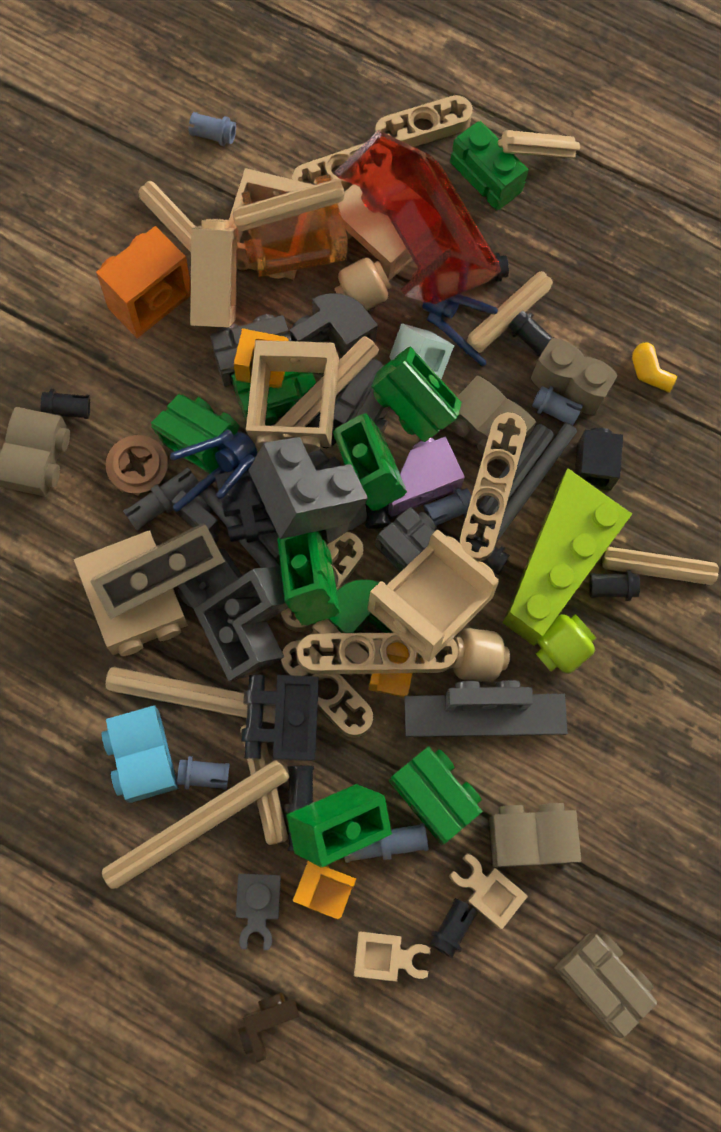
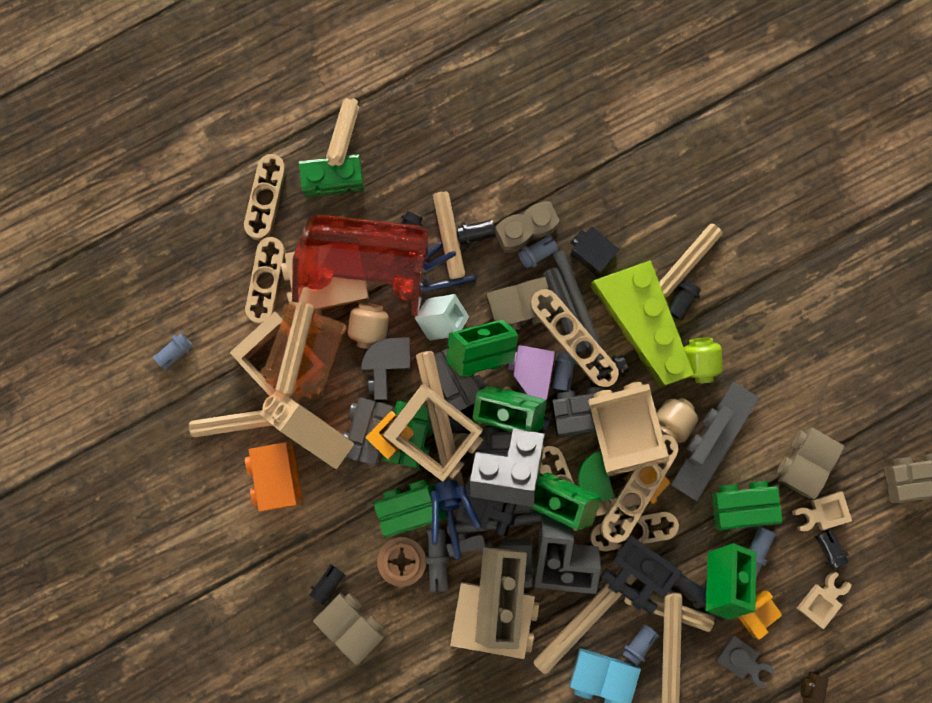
camera: 50 degrees left, 10 degrees up
yellow arm [632,343,677,393] -> none

